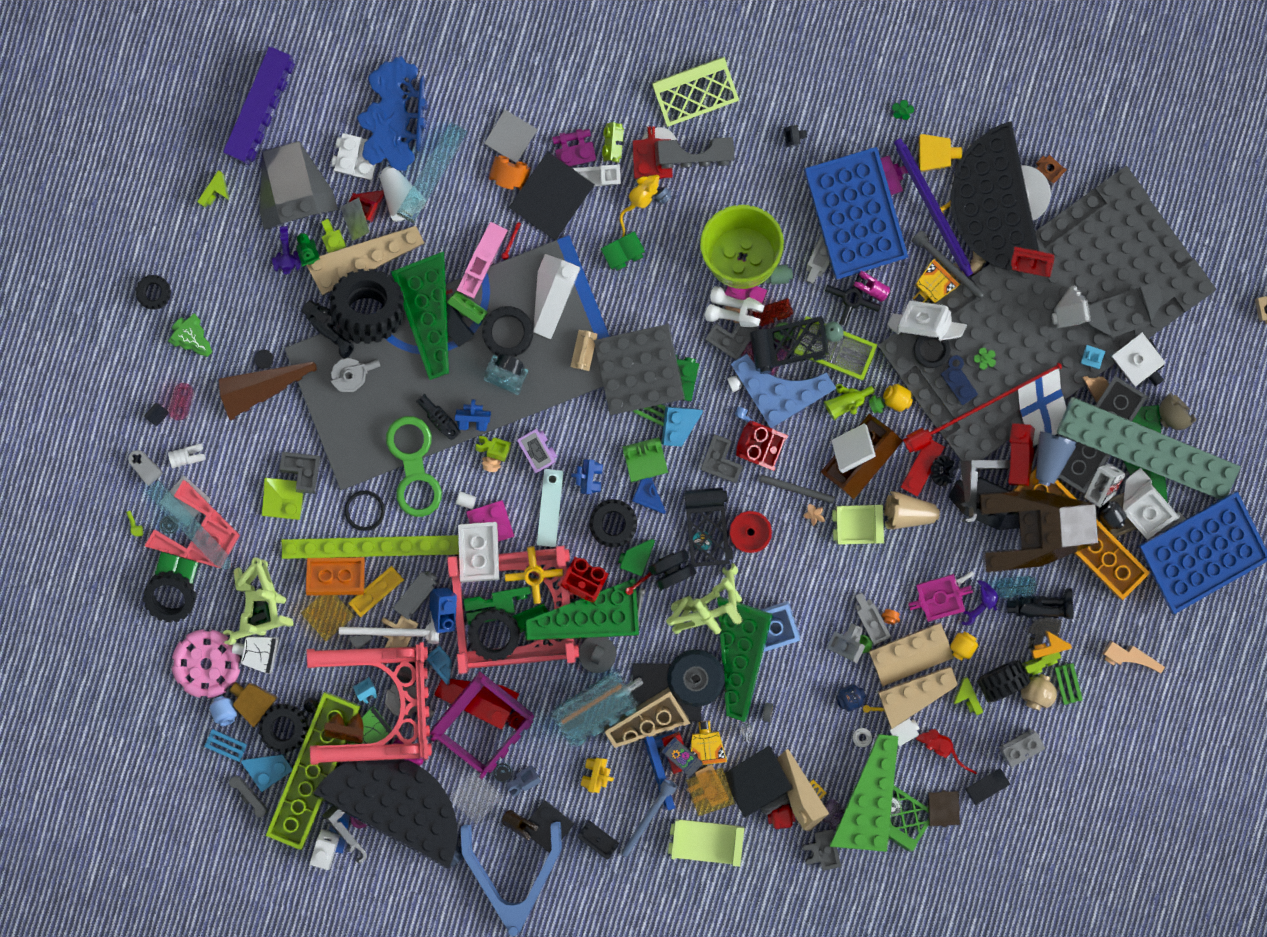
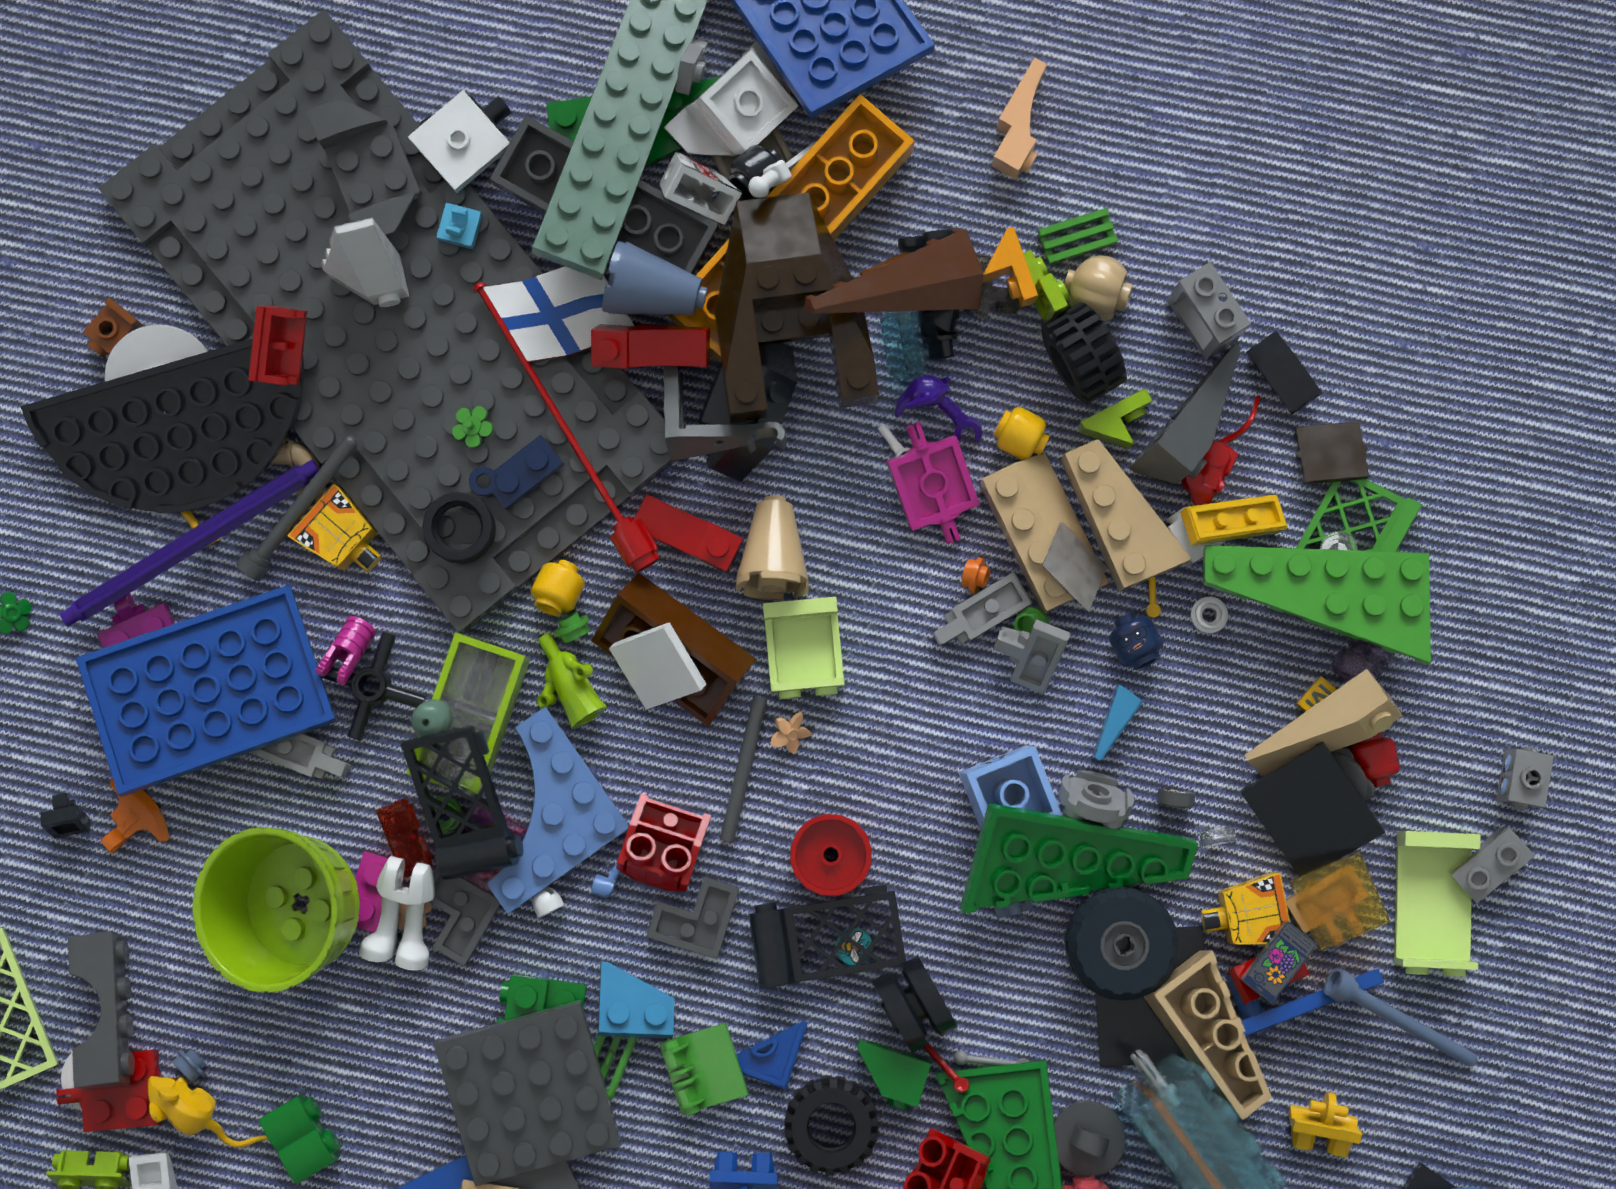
camera: 90 degrees left, 5 degrees down
black hinge [577,820,619,860] -> none
yellowish green piece [666,563,742,635] -> none
sand green brick [766,264,793,285] -> none
dark grey plate [802,829,841,871] -> none
white piece [887,301,967,340] -> none
yellow torso [918,134,962,172] -> none
black gear [931,455,956,486] -> none
light nougat tile [1083,376,1109,402] -> none
dark tan cylinder [1159,392,1197,430] -> none
none -> orange piece [100,778,170,854]
none -> light grey plate [675,38,708,95]
none -> white sword [748,141,817,198]
none -> reddish brown wedge [804,228,984,314]
none -> flat silver sticker [1042,521,1107,612]
none -> light grey plate [1058,770,1135,829]
none -> dark azure slope [1091,685,1142,762]
none -> dark grey wedge [1129,343,1241,484]
none -> yellow tile [1180,494,1288,546]
none -> light grey plate [1451,826,1535,904]
none -> light grey head [1496,746,1554,811]

